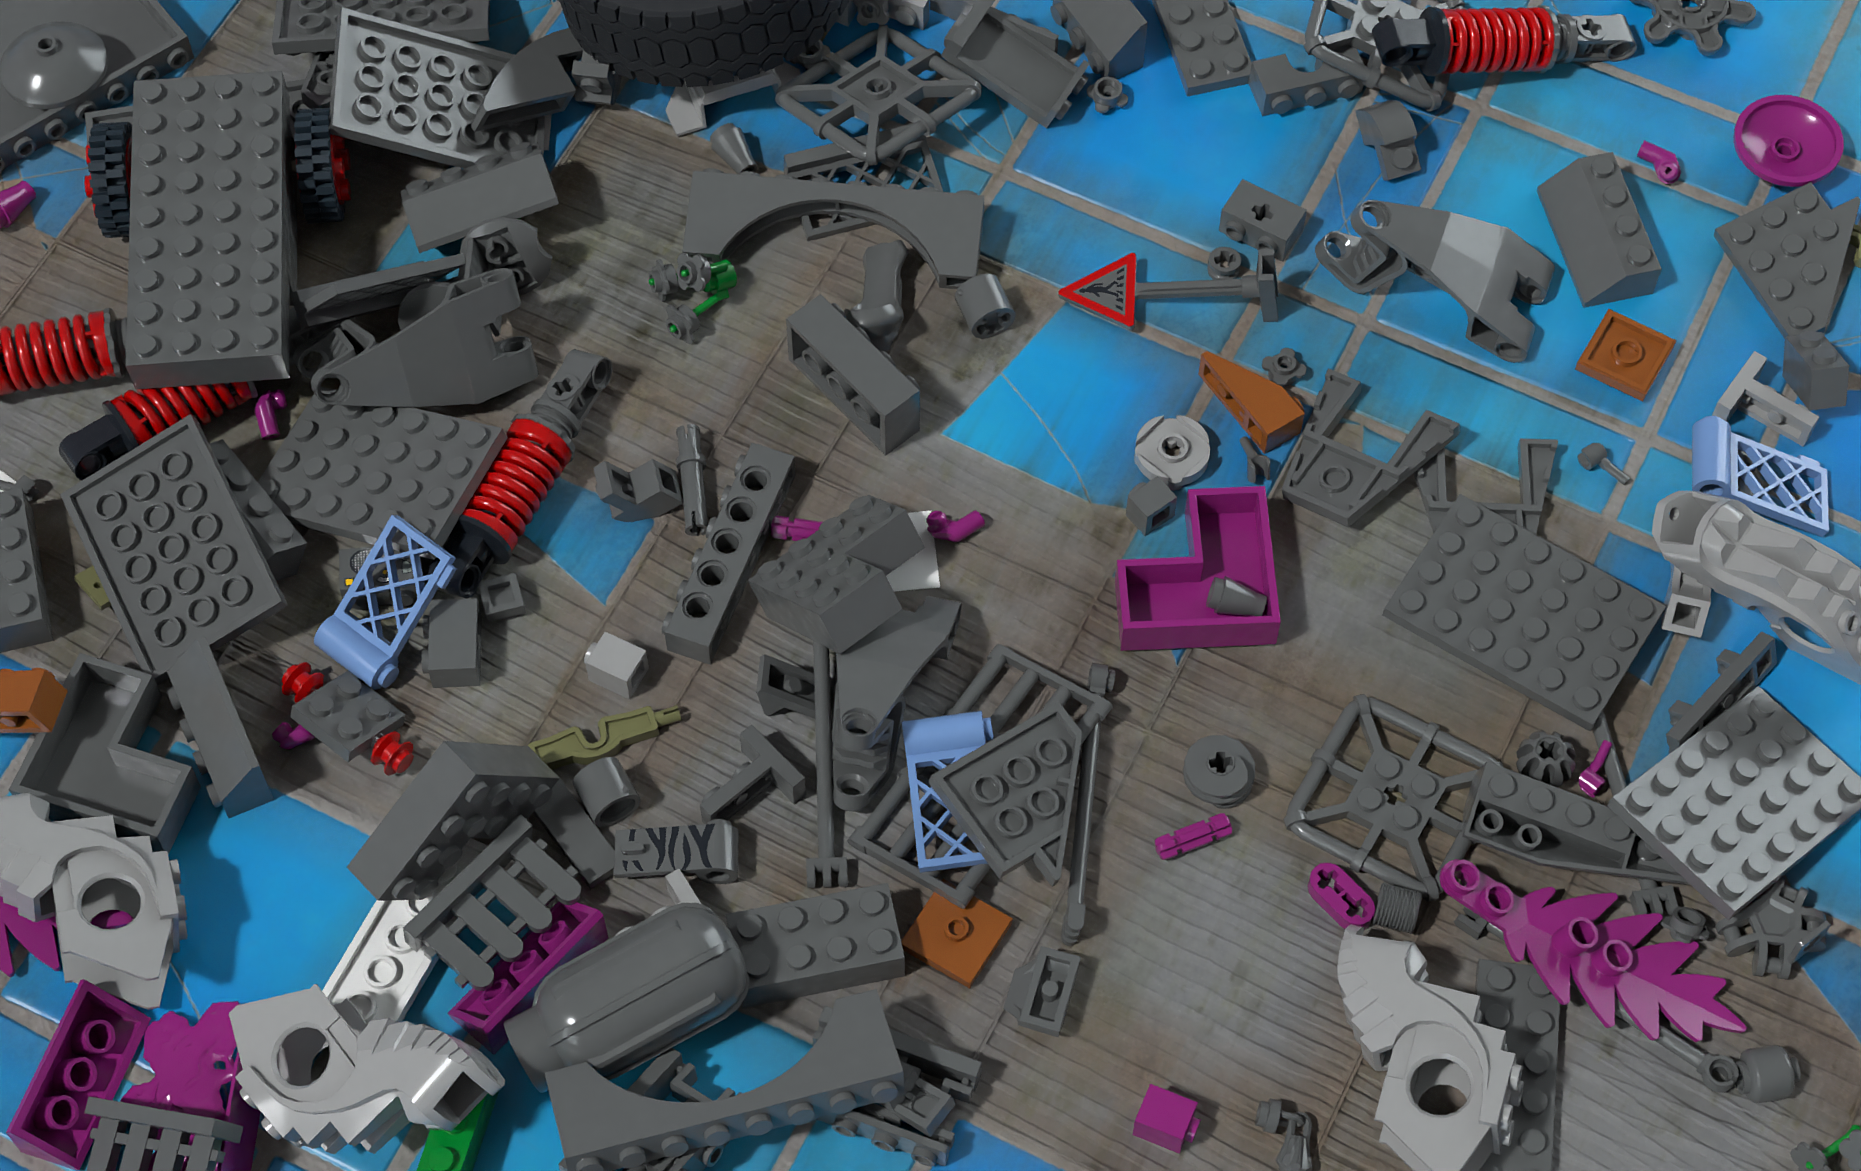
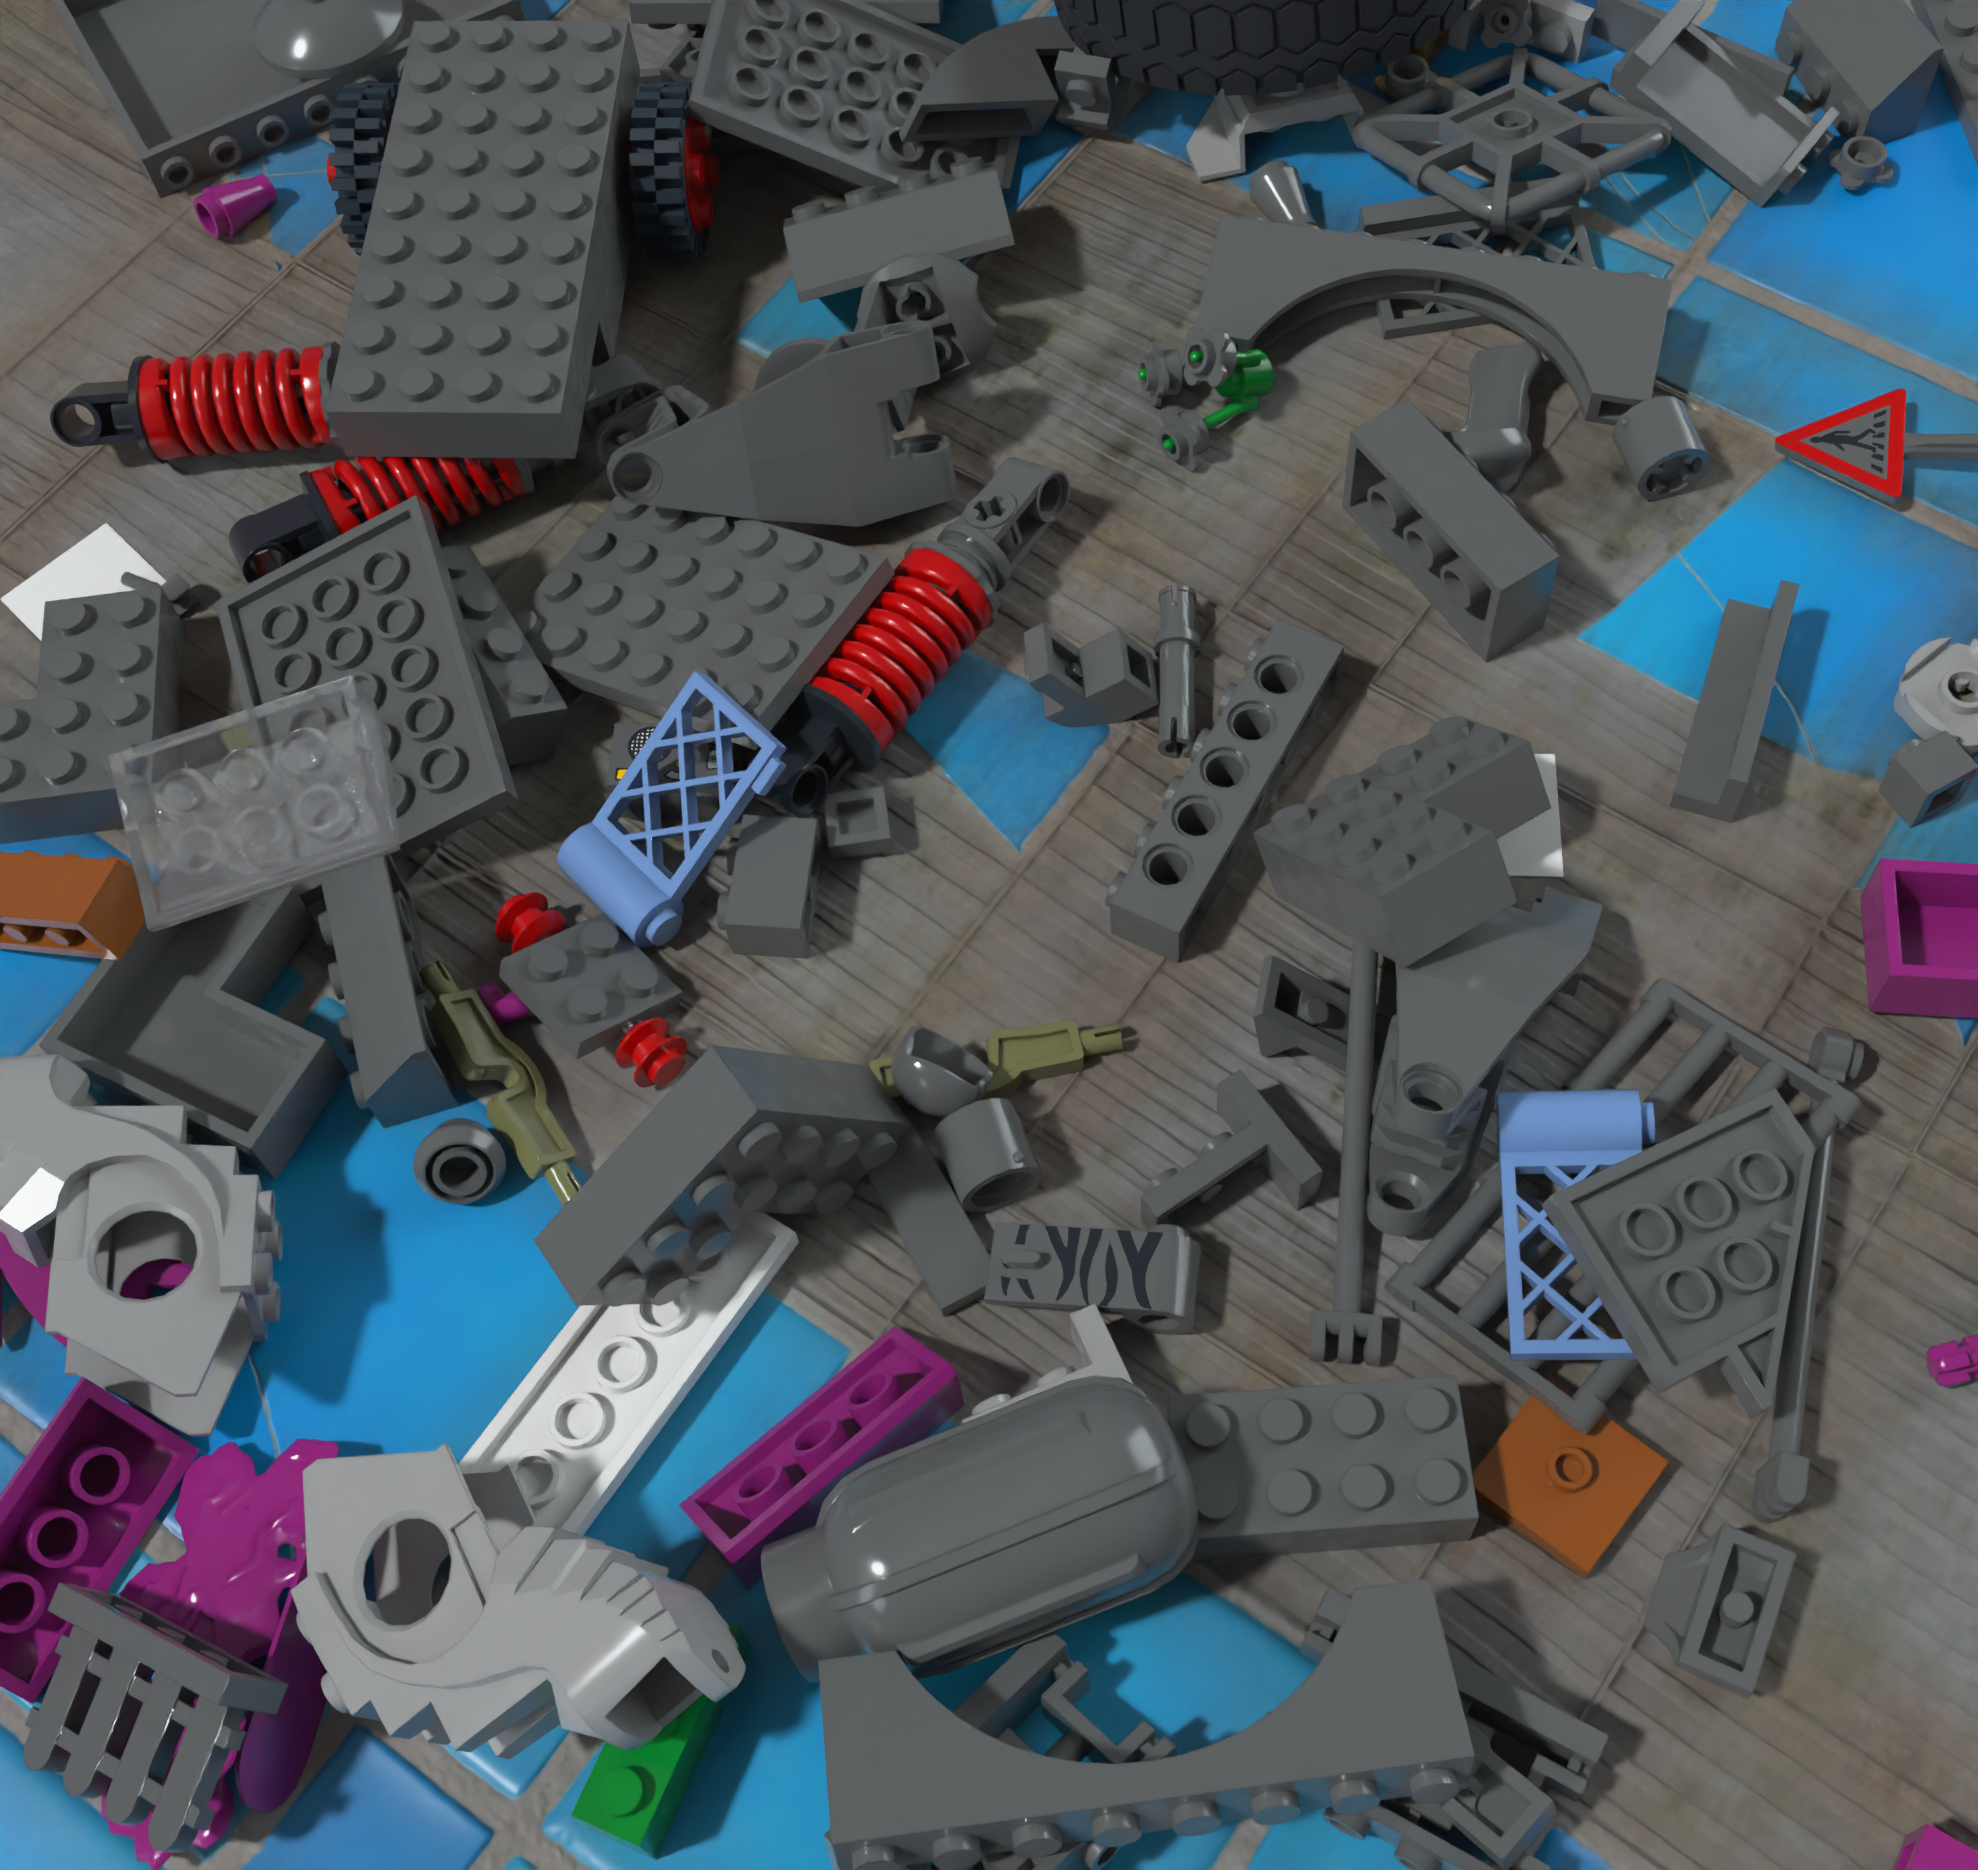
camera: 15 degrees right, 0 degrees up
magenta arm [255,389,287,440] -> none
dark grey fence [290,253,466,330] -> none
dark grey fence [403,815,581,991] -> none
light grey brick [584,632,649,699] -> none
magenta axle [771,516,823,541] -> none
magenta arm [926,510,985,542] -> none
none -> clear slope [108,675,401,932]
none -> dark grey cone [413,1118,506,1205]
none -> olive piece [419,959,582,1208]
none -> dark grey hair [891,1026,993,1118]
none -> dark grey fence [1670,580,1800,823]

